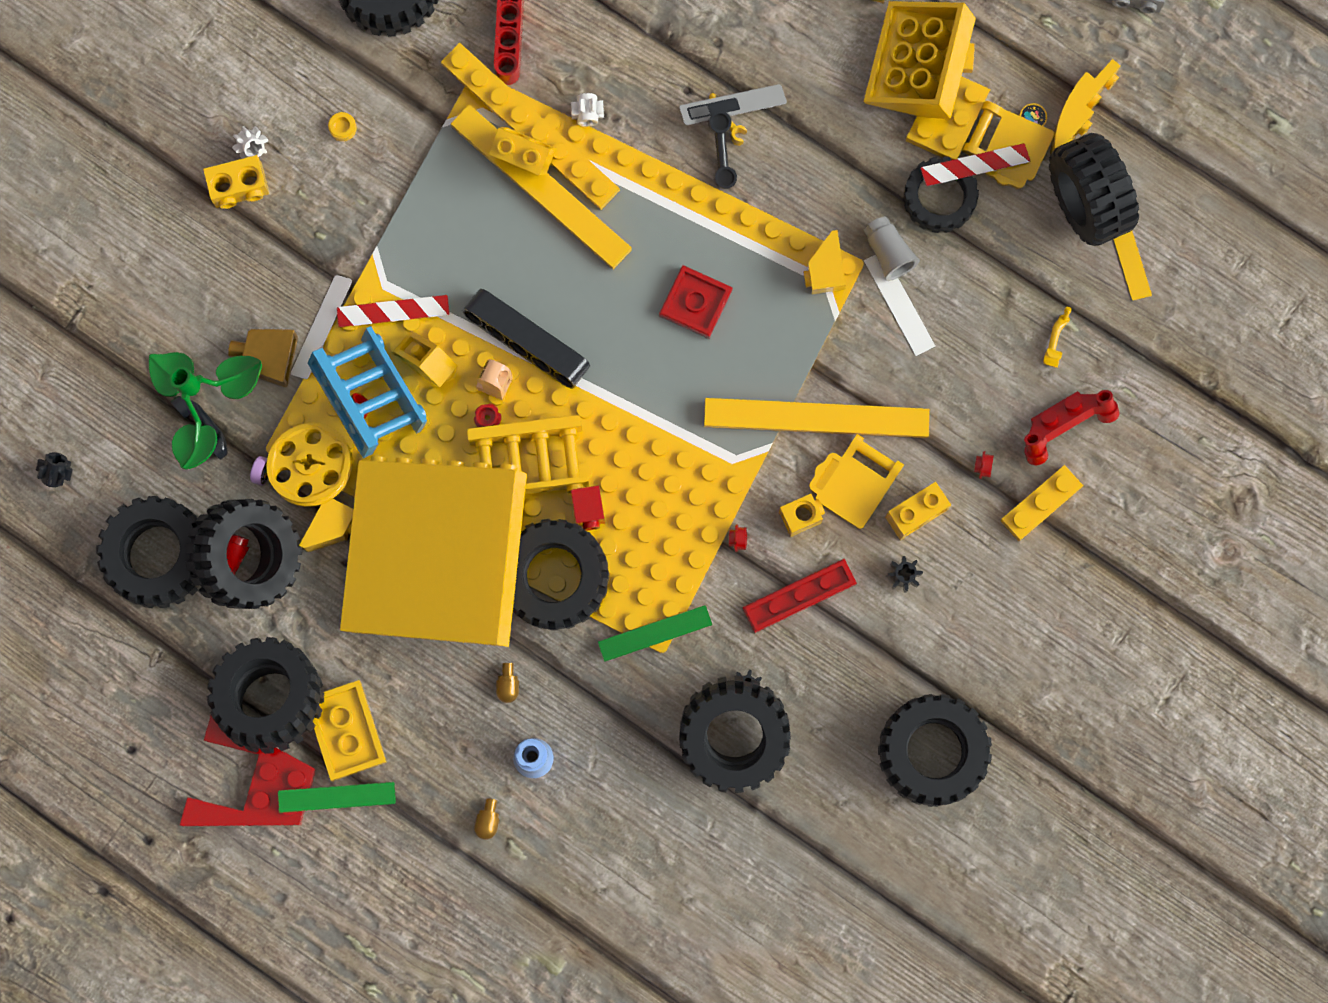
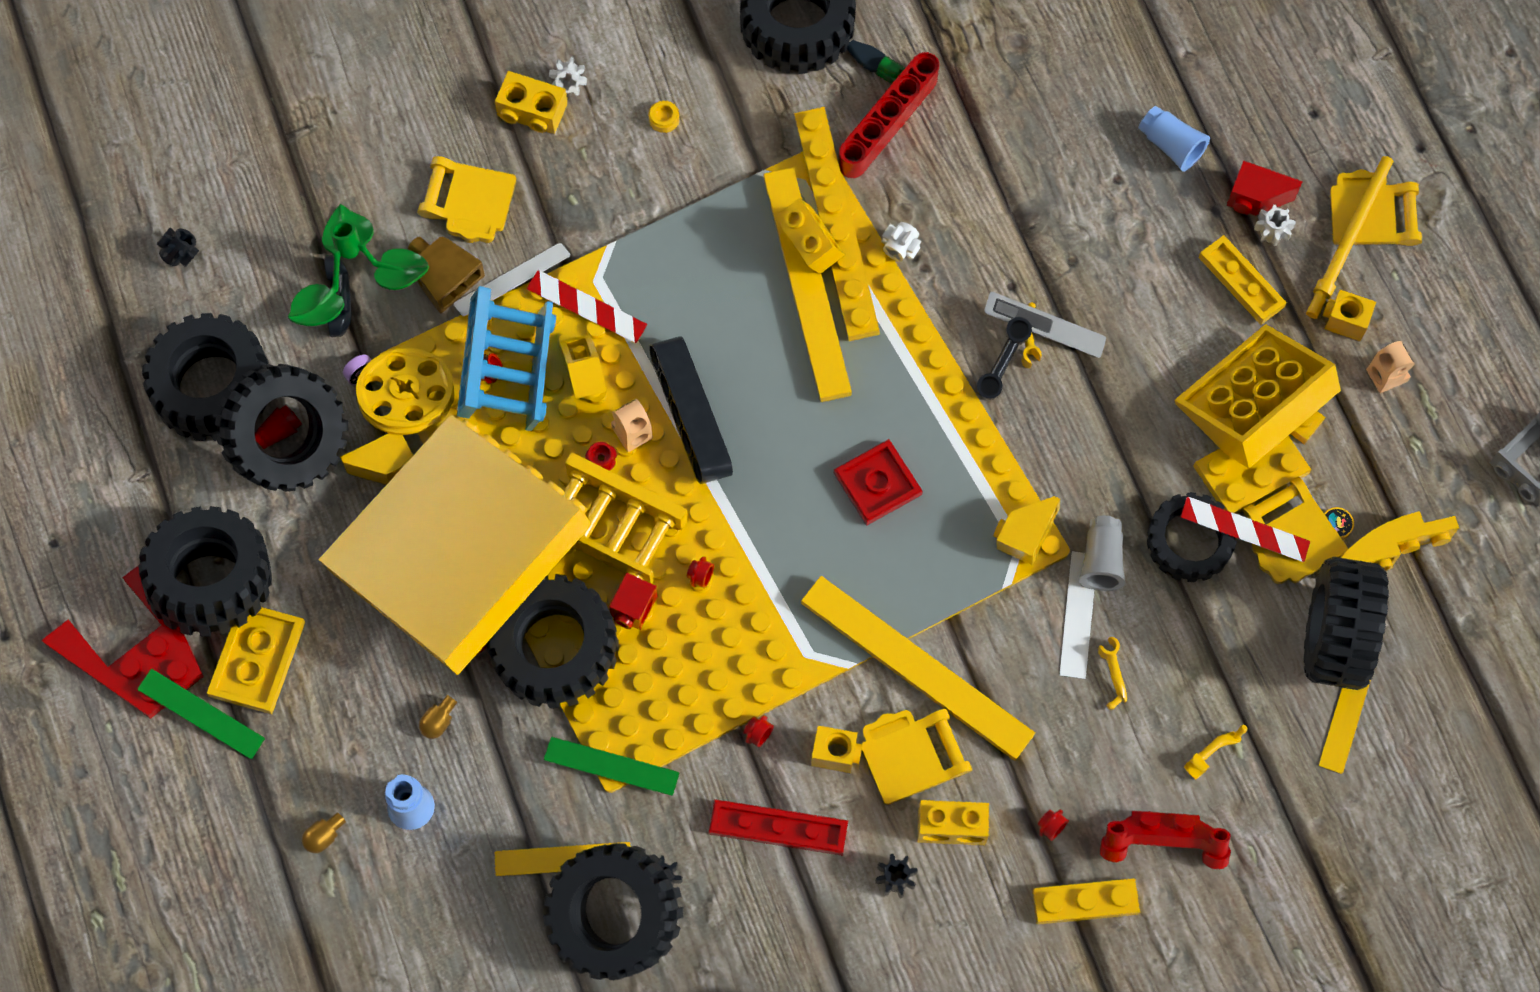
camera: 35 degrees right, 10 degrees down
none -> yellow piece [417,156,516,243]
none -> yellow sticker [495,842,630,876]
none -> red plate [686,556,714,588]
none -> yellow piece [1098,637,1127,710]

